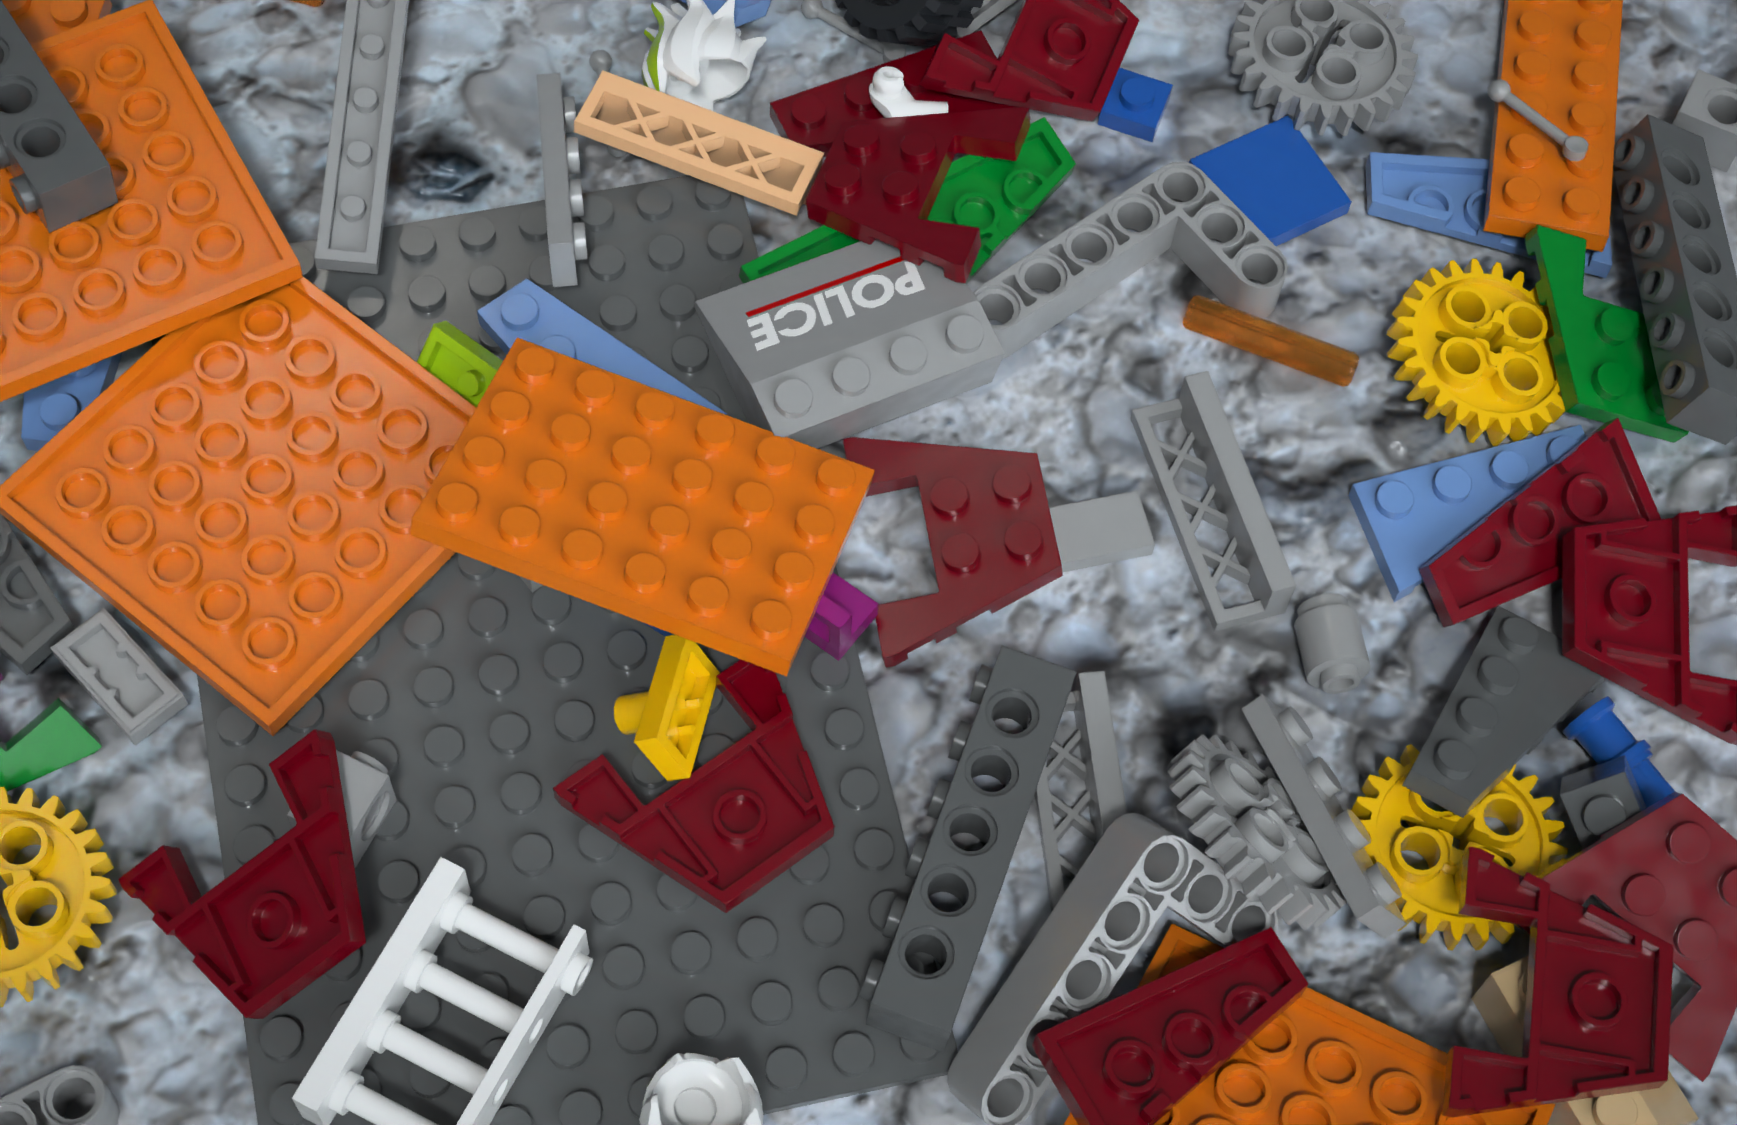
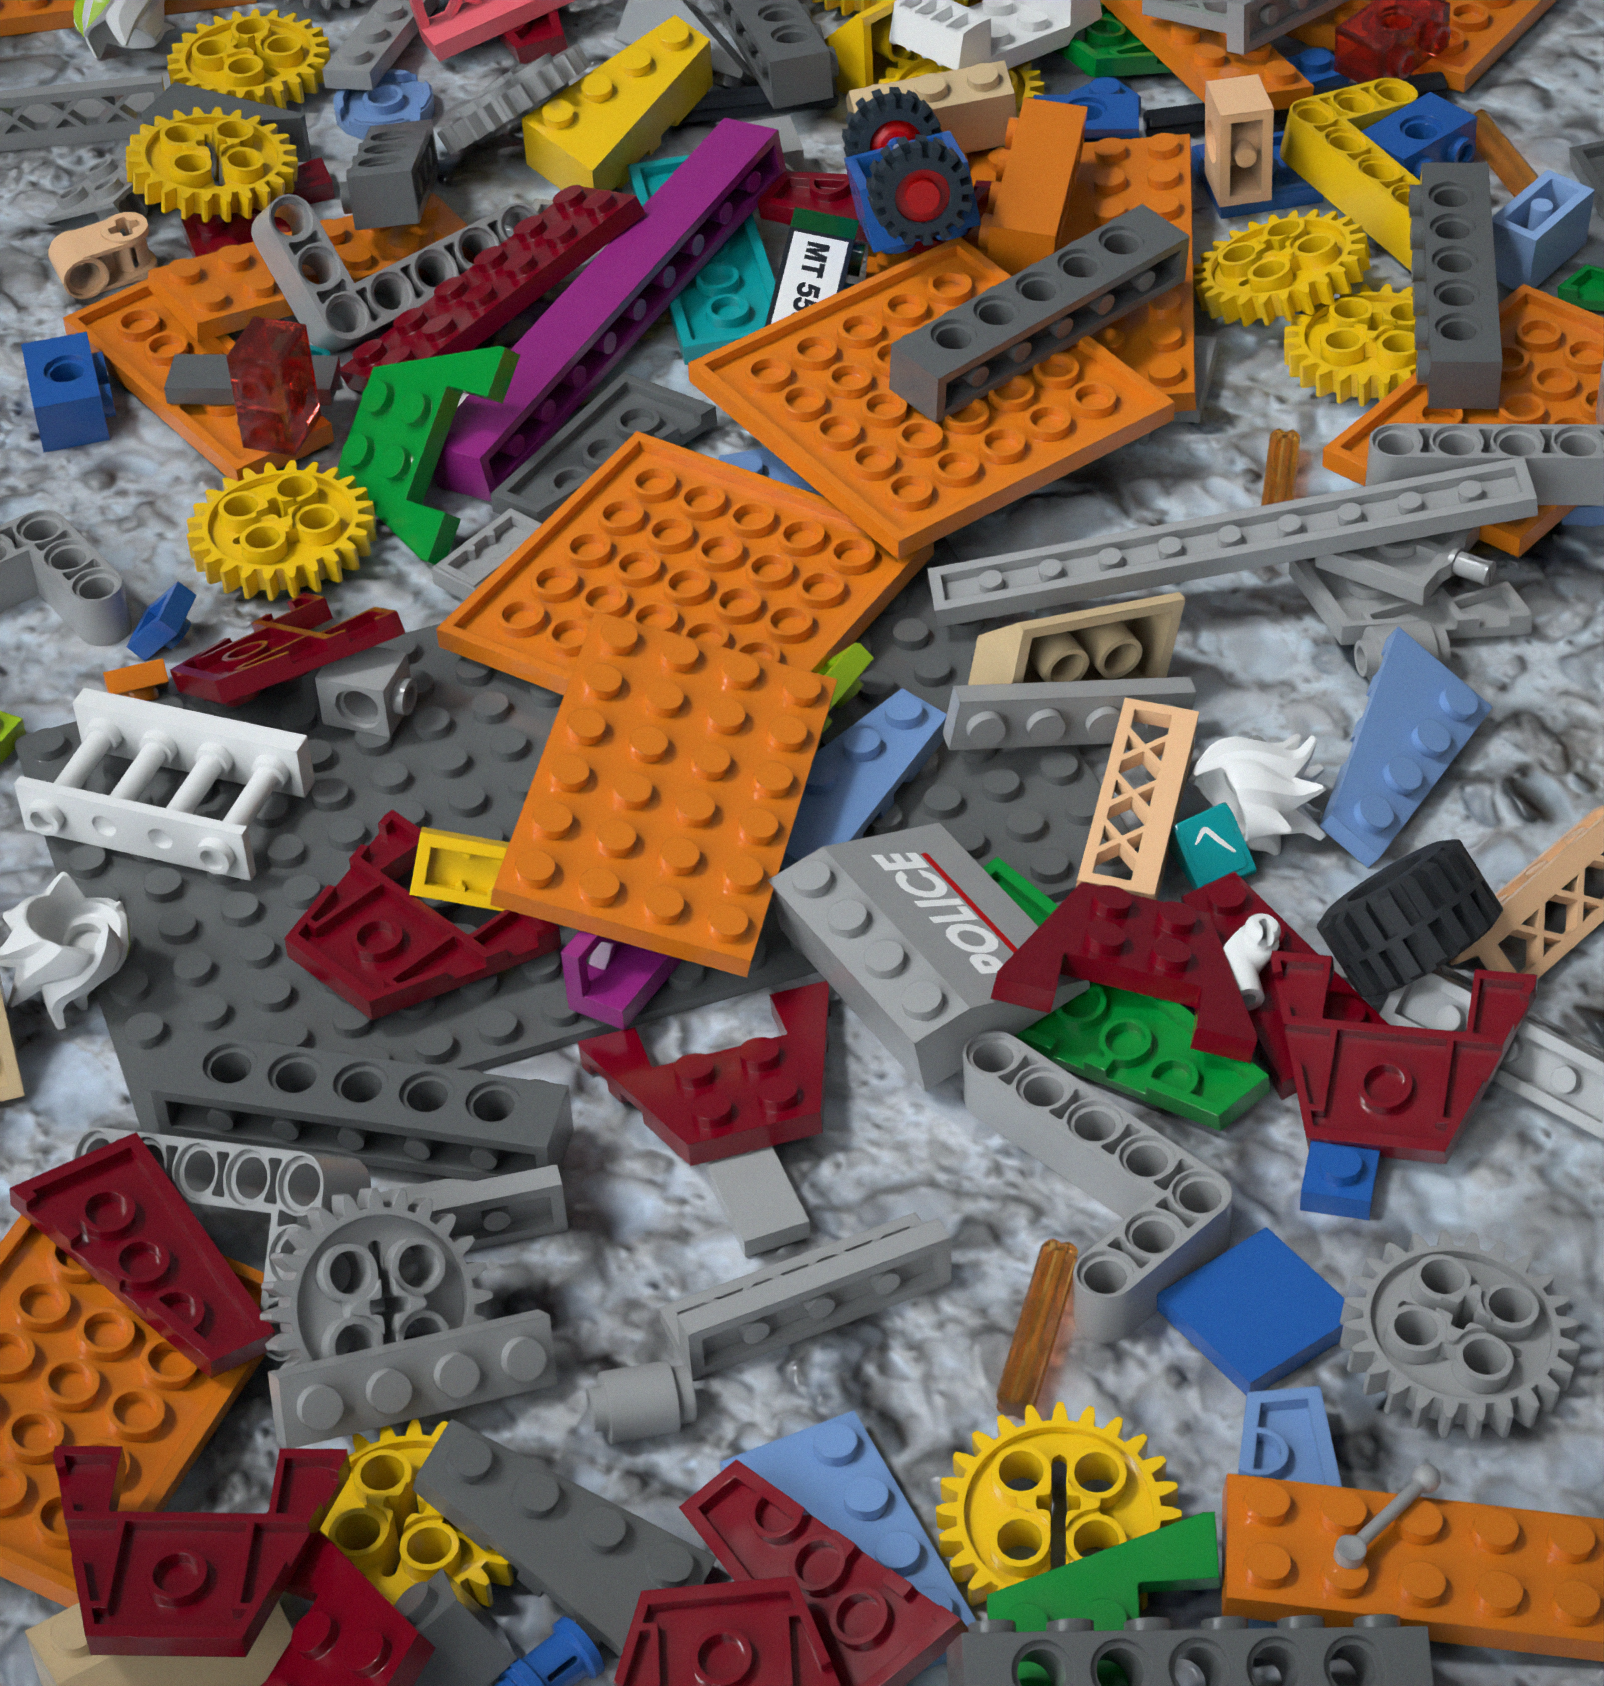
camera: 90 degrees right, 20 degrees down
none -> orange plate [103,658,169,702]
none -> blue plate [126,581,197,661]
none -> tan slope [968,592,1186,685]
none -> teal slope [1168,802,1257,890]

